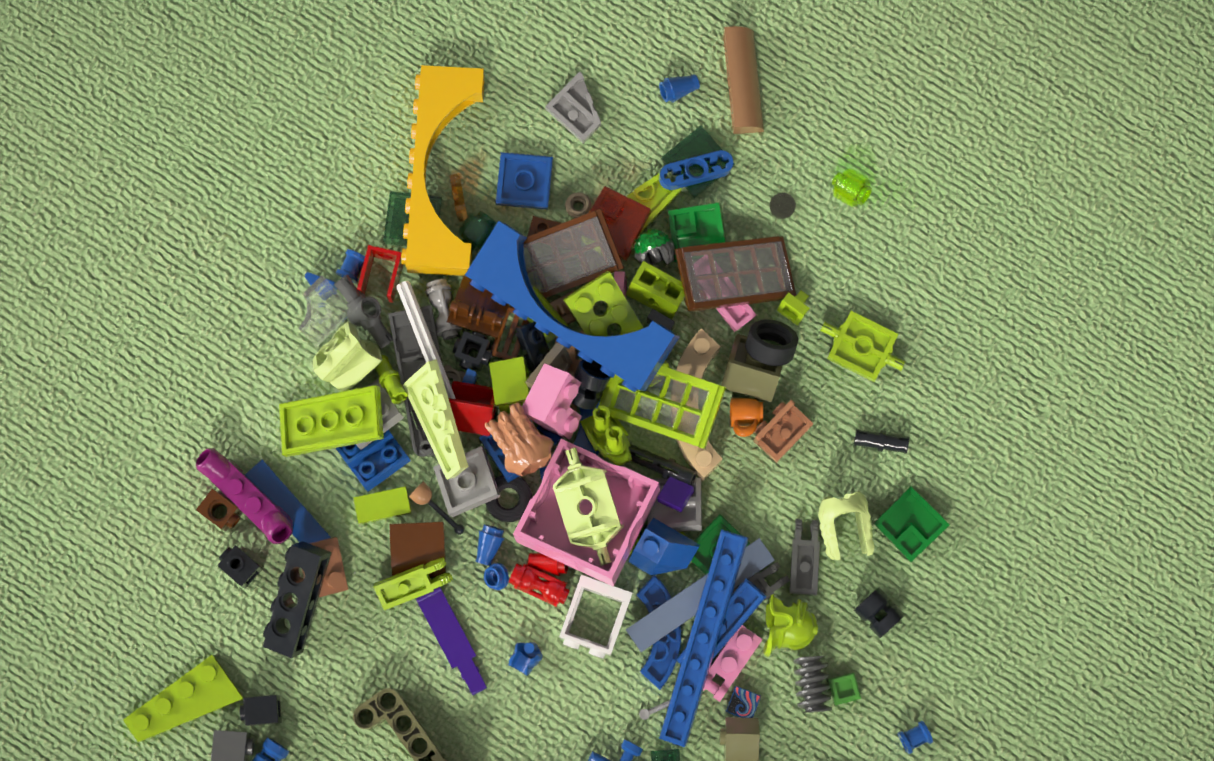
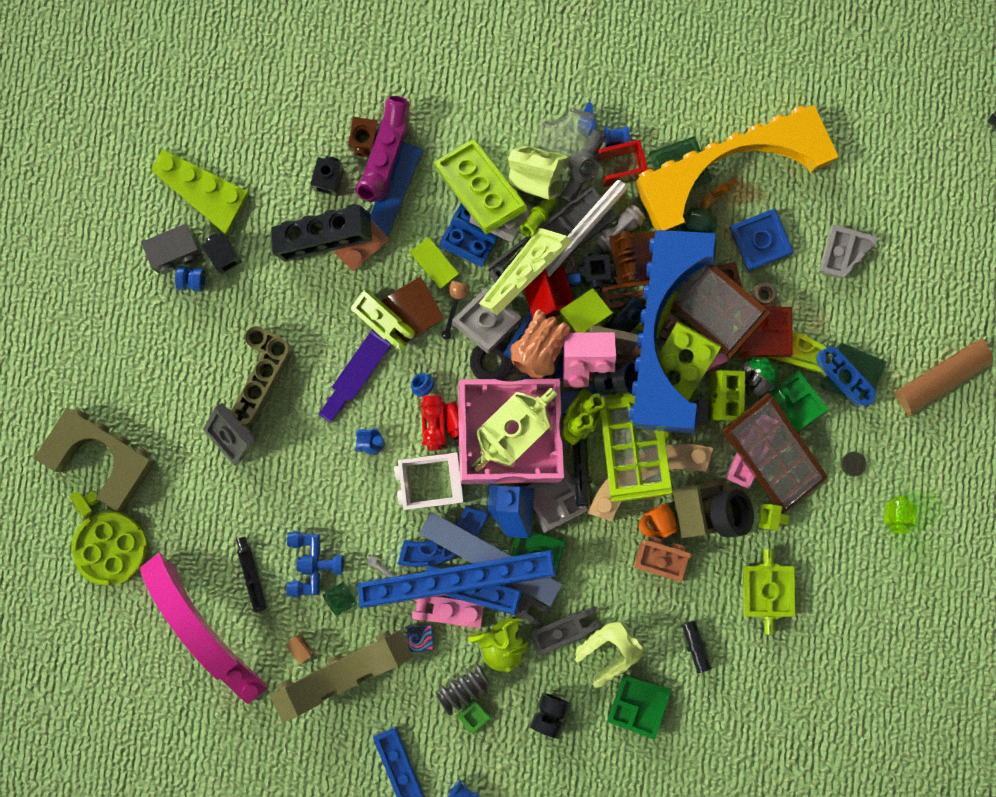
camera: 65 degrees right, 5 degrees up
blue cone [476,524,505,566] -> none
dark purple tile [657,477,694,513] -> none
blue cone [659,74,700,103] -> none

